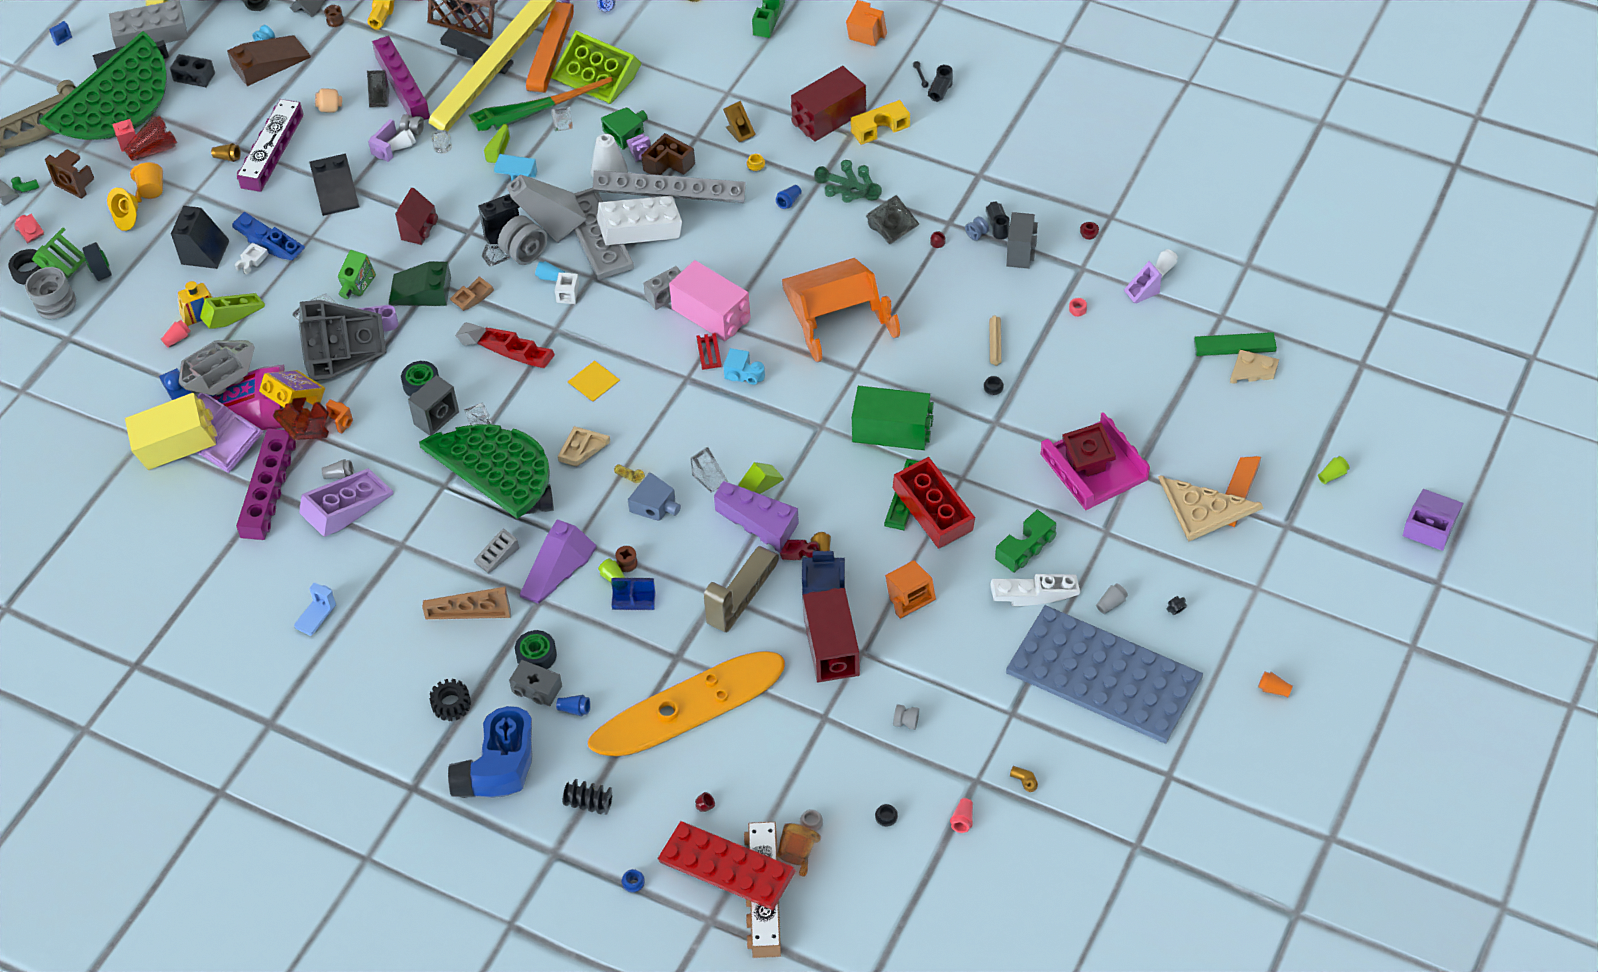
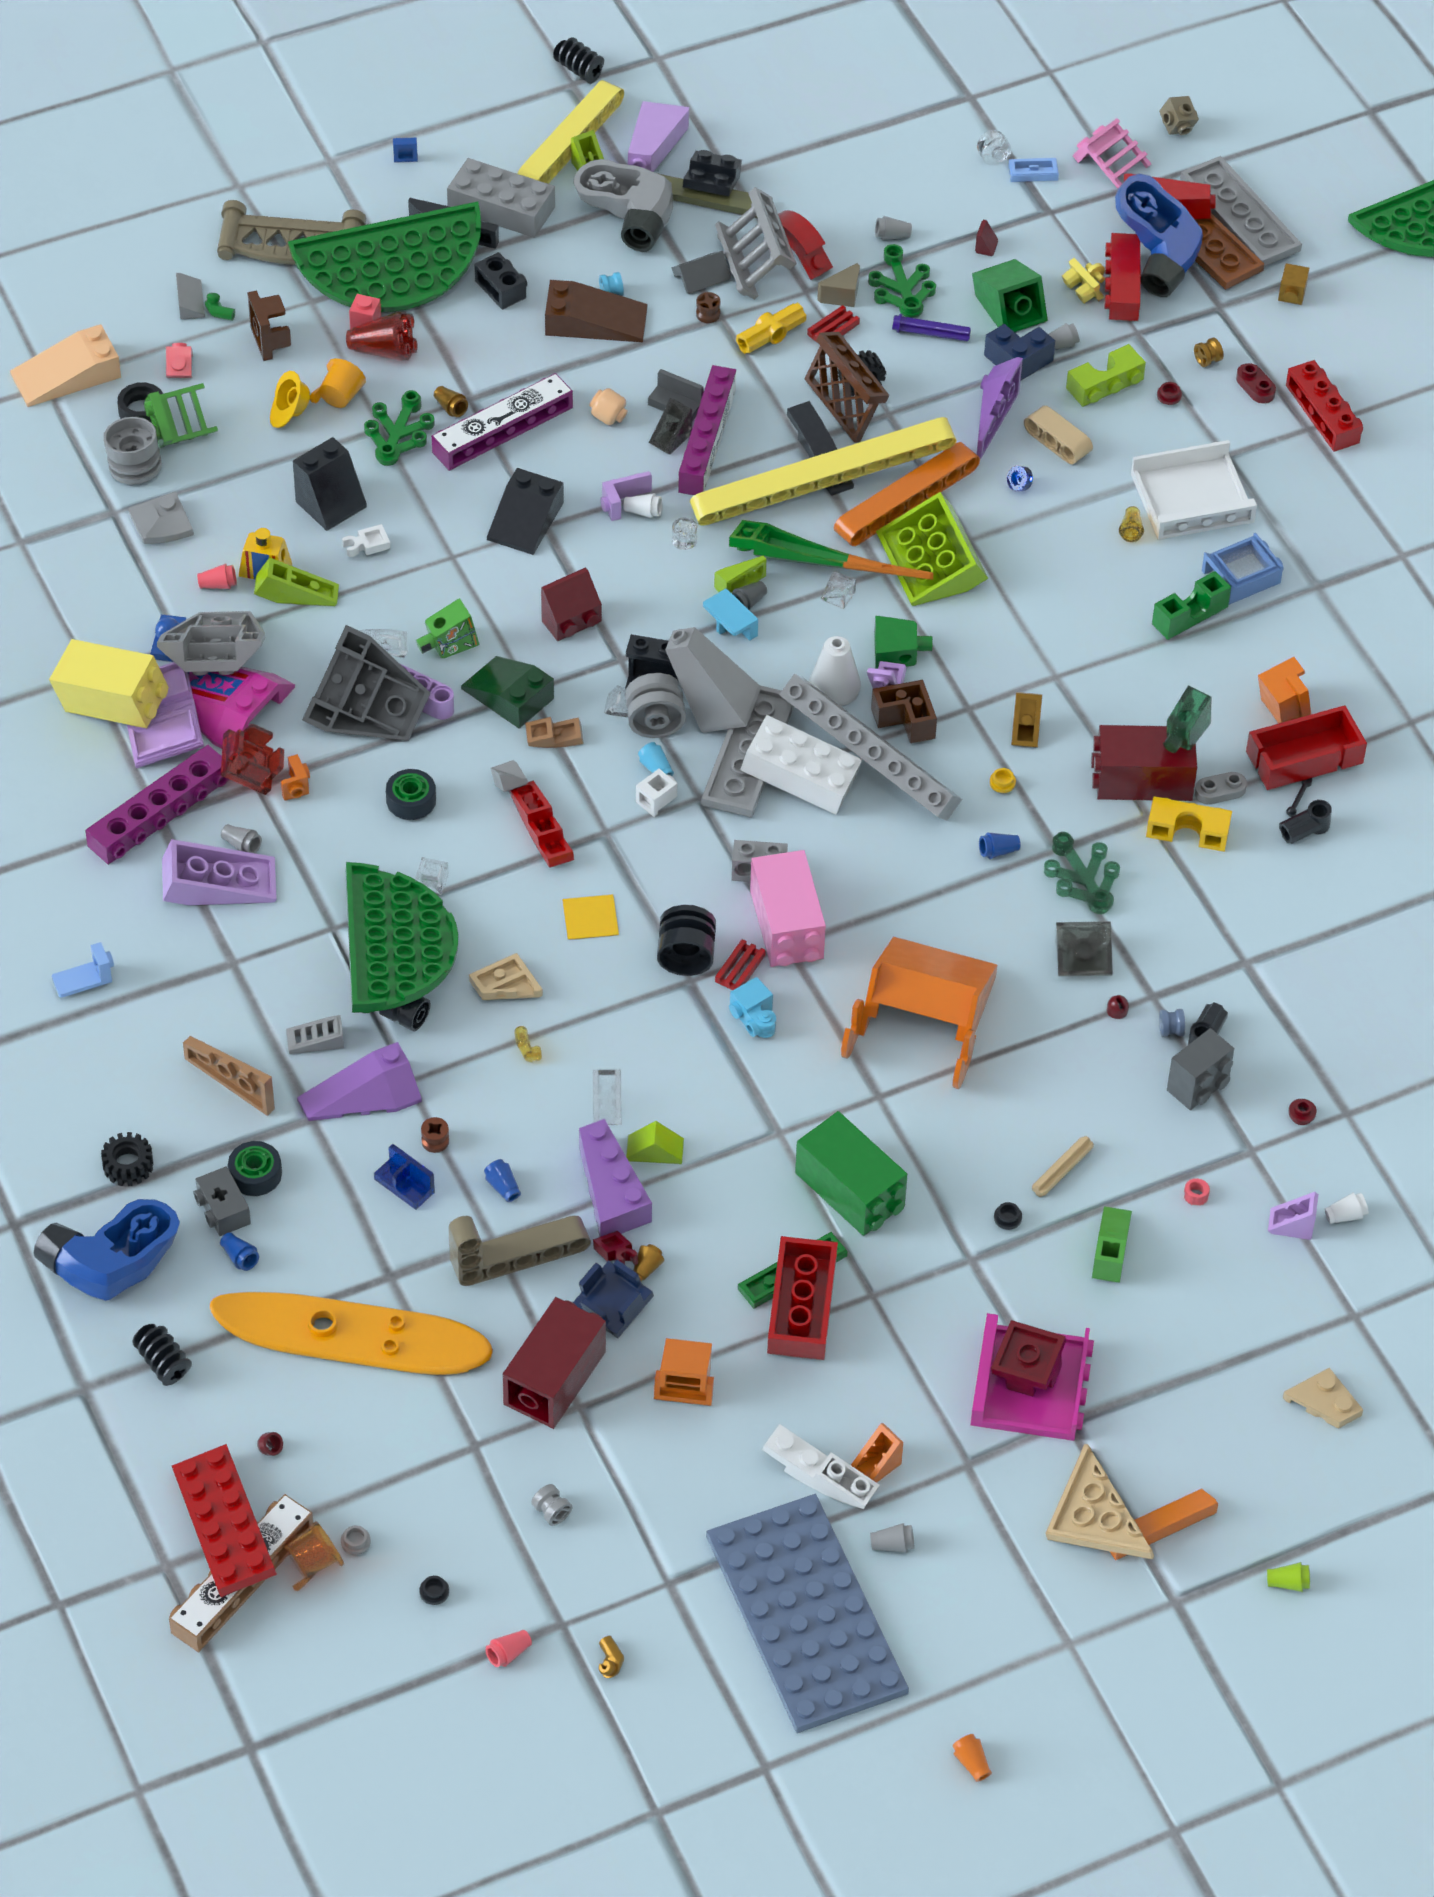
camera: 35 degrees right, 0 degrees up
black wheel [82,242,112,281] -> none
blue slope [232,211,305,261] -> none
yellow panel [259,370,325,409] -> none
light grey wheel [400,114,424,135] -> none
dark grey brick [408,375,459,436] -> none
lime cone [598,558,628,590] -> none
blue plate [622,869,645,892] -> none
sand blue torso [628,472,681,521] -> none
green arch [995,509,1057,573] -> none
black plate [1166,596,1187,615] -> none
green tile [1194,332,1277,356] -> none
medium lavender slope [1402,489,1464,551] -> none
none -> light grey plate [128,491,194,544]
none -> green plant [364,390,435,466]
none -> blue cone [484,1159,521,1202]
none -> dark grey panel [648,369,704,423]
none -> black wheel [657,905,716,976]
none -> dark grey cone [732,581,767,610]
none -> orange slope [851,1423,903,1483]
none -> bright green slope [1092,1206,1132,1283]
none -> clear green torso [1163,685,1212,753]
none -> light grey plate [1195,772,1247,804]
none -> red piece [1246,705,1367,790]

